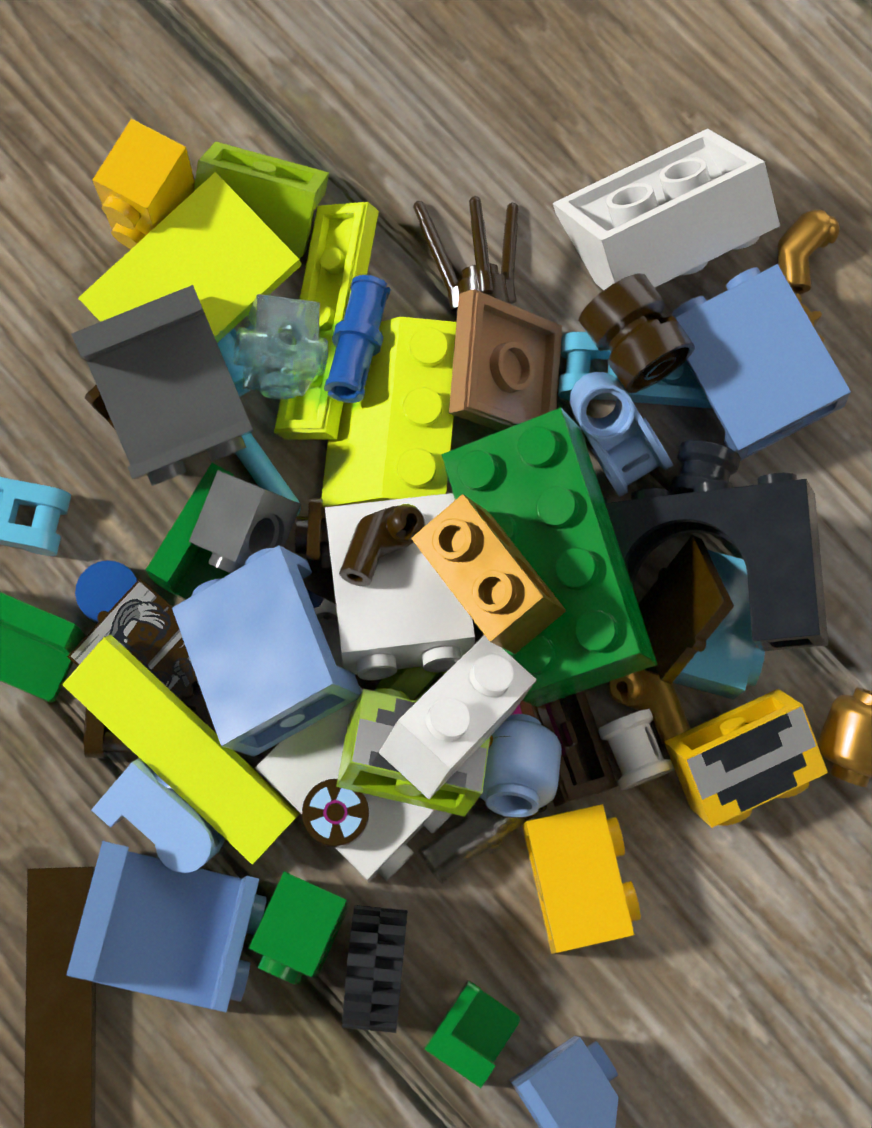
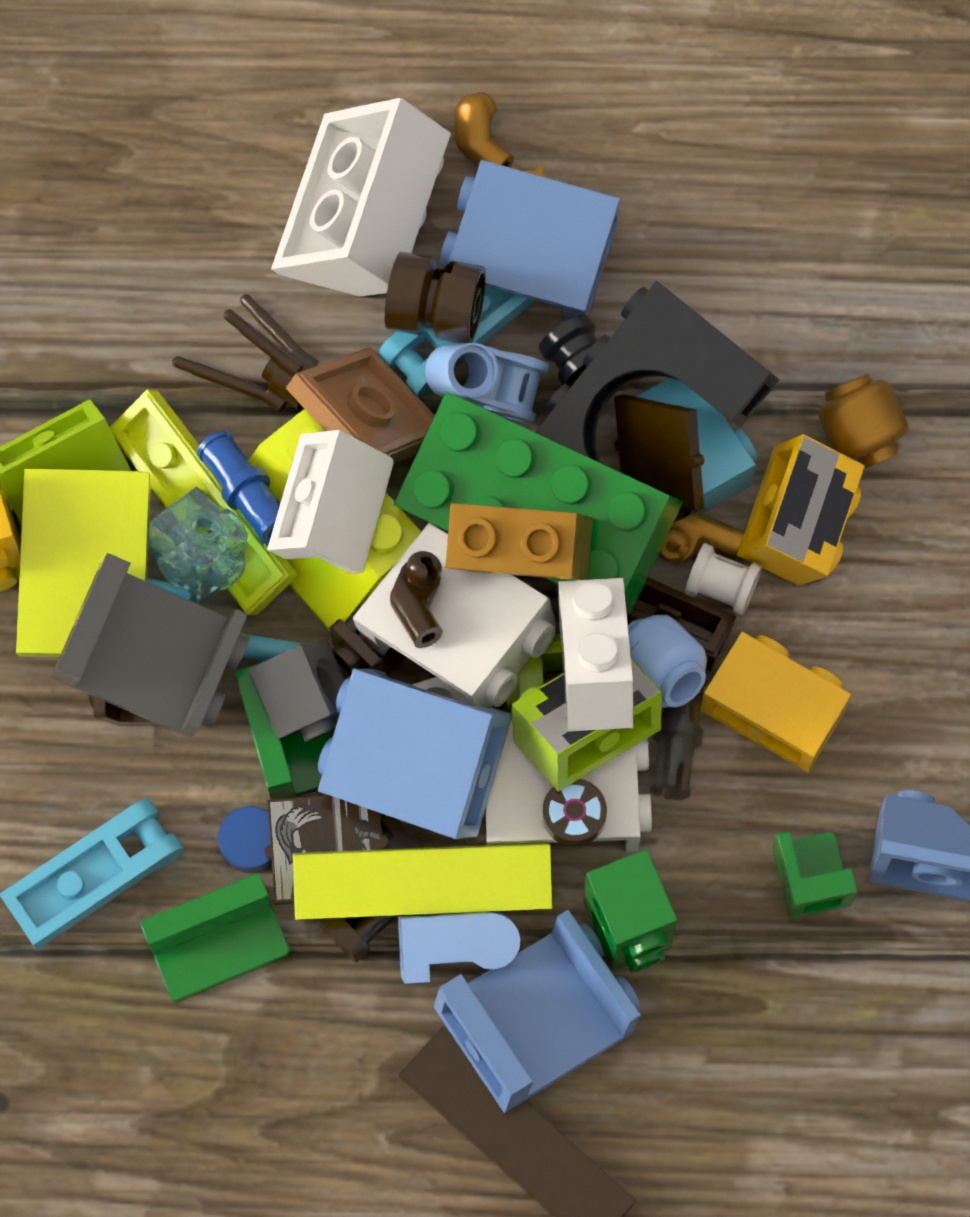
camera: 40 degrees left, 5 degrees down
black tyre [342,905,408,1033] -> none
none -> white panel [267,430,393,574]

